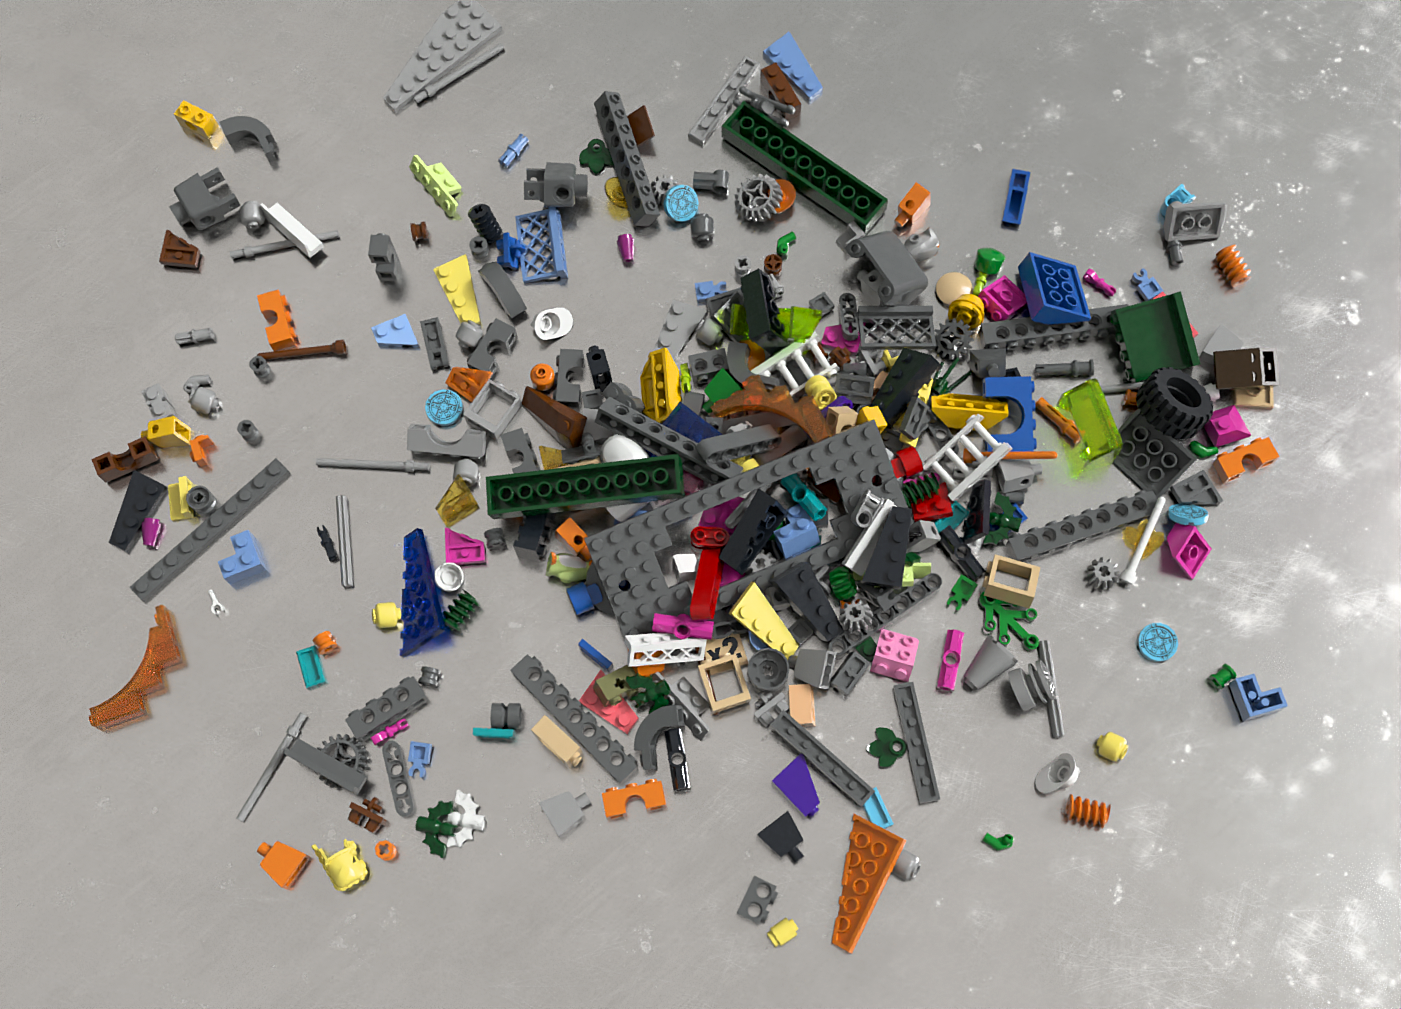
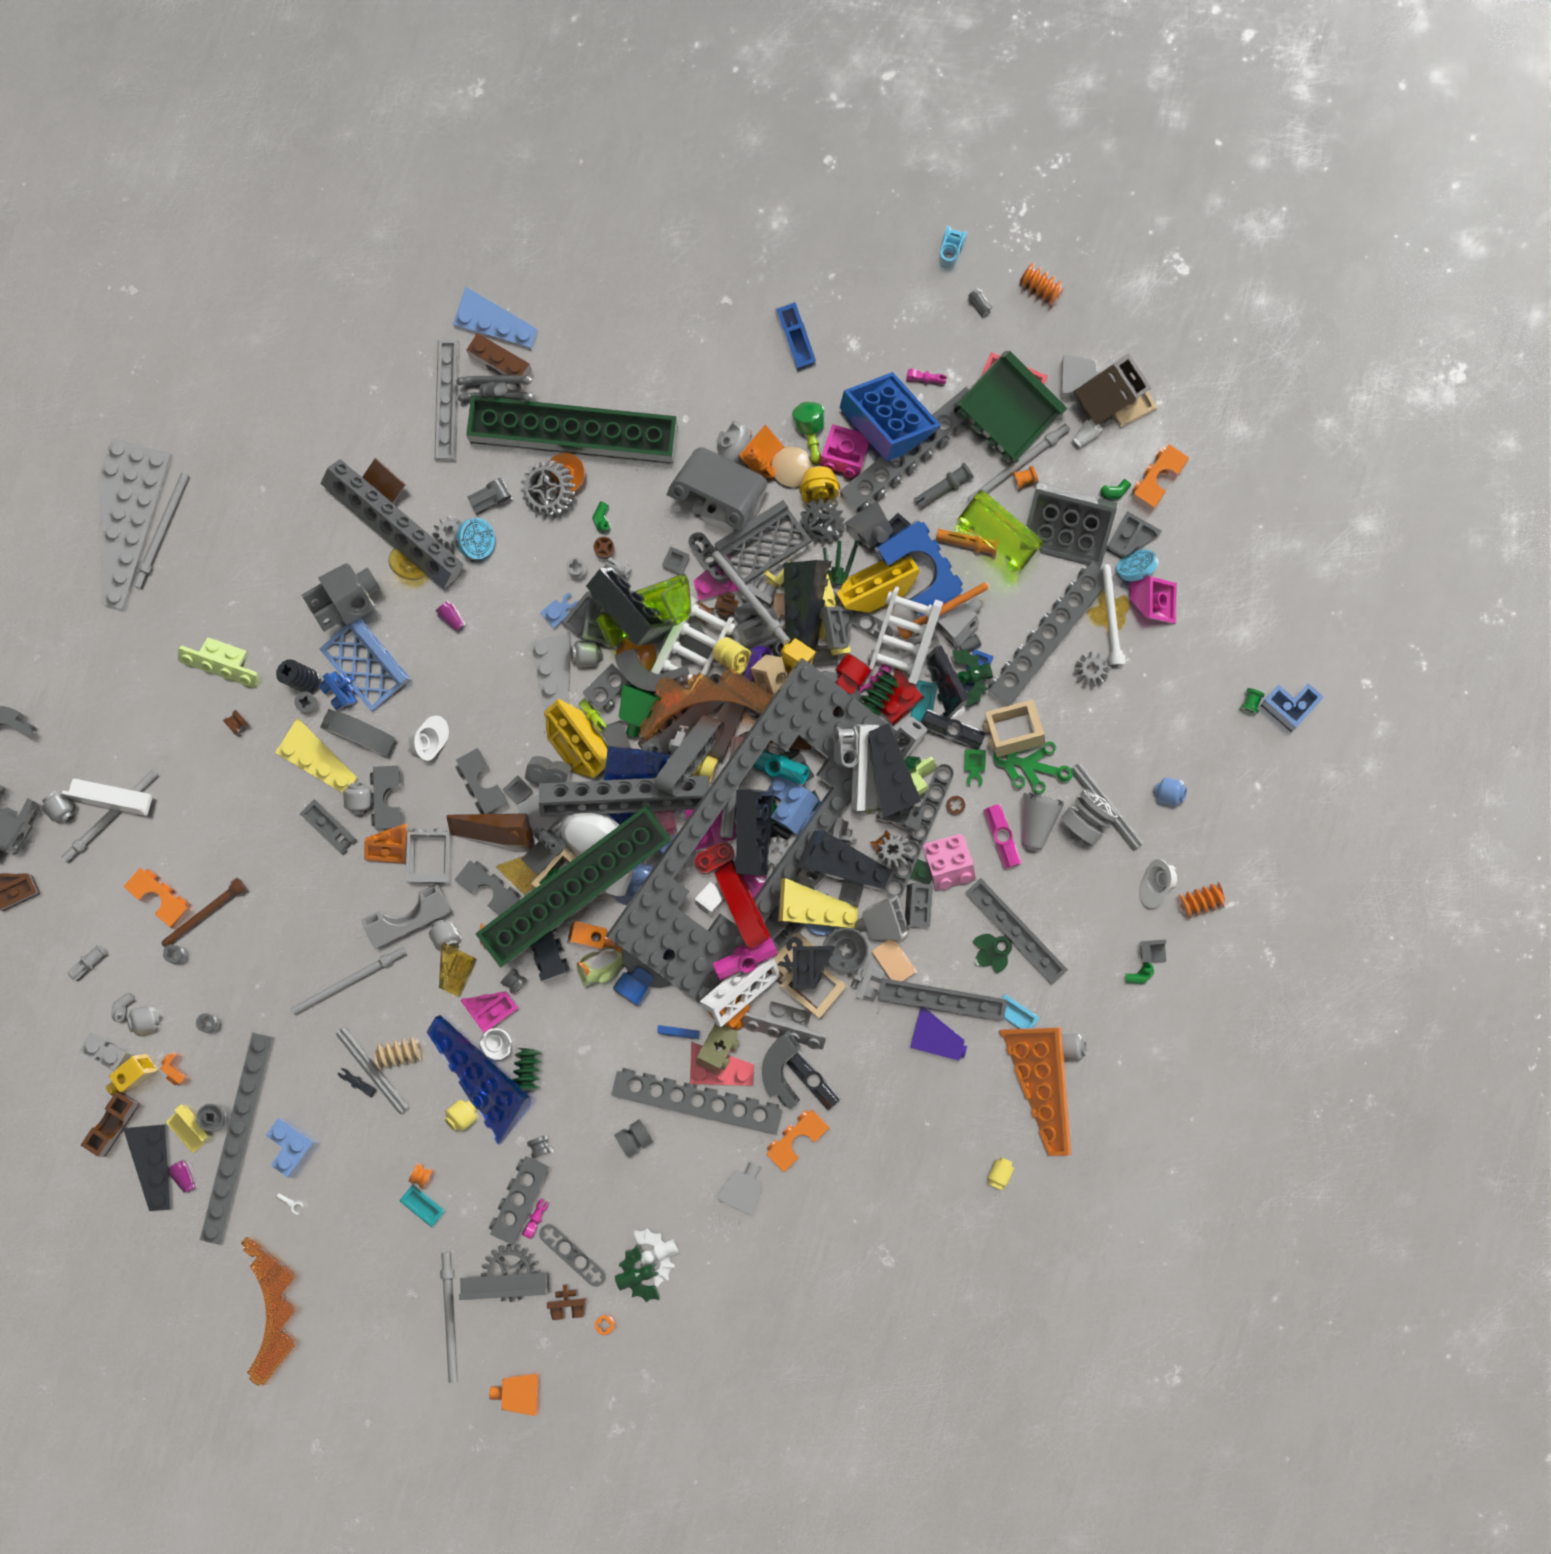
camera: 30 degrees left, 10 degrees up
light yellow helmet [311,839,368,891] -> none
dark grey arch [368,233,399,280] -> none
light blue wing [371,314,419,347] -> none
medium blue plate [408,741,432,778] -> none
medium azure tile [425,389,463,426] -> none
teal tile [473,728,516,739] -> none
medium blue pin [498,134,529,168] -> none
orange head [530,363,555,391] -> none
tan window [531,715,583,769] -> none
dark green plate [579,139,614,175] -> none
black torso [586,345,612,392] -> none
dark green animal [626,673,671,714] -> none
dark grey head [690,213,714,241] -> none
dark grey brick [736,875,778,926] -> none
black torso [757,811,804,863] -> none
green gear [829,566,857,600] -> none
light grey panel [836,220,865,254] -> none
orange torso [894,182,931,227] -> none
light yellow head [1096,732,1129,762] -> none
medium blue plate [1132,268,1164,301] -> none
black tyre [1136,367,1213,440] -> none
medium azure tile [1137,623,1178,662] -> none
light grey slope [1164,201,1228,242] -> none
dark pink slope [1203,405,1251,447] -> none
none -> tan piece [375,1036,421,1070]
none -> light grey bar [712,551,790,645]
none -> orange hinge [739,425,785,479]
none -> black wing [793,946,835,990]
none -> reddish brown bush [946,796,965,815]
none -> dark grey panel [1139,940,1167,964]
none -> medium blue head [1155,777,1187,806]

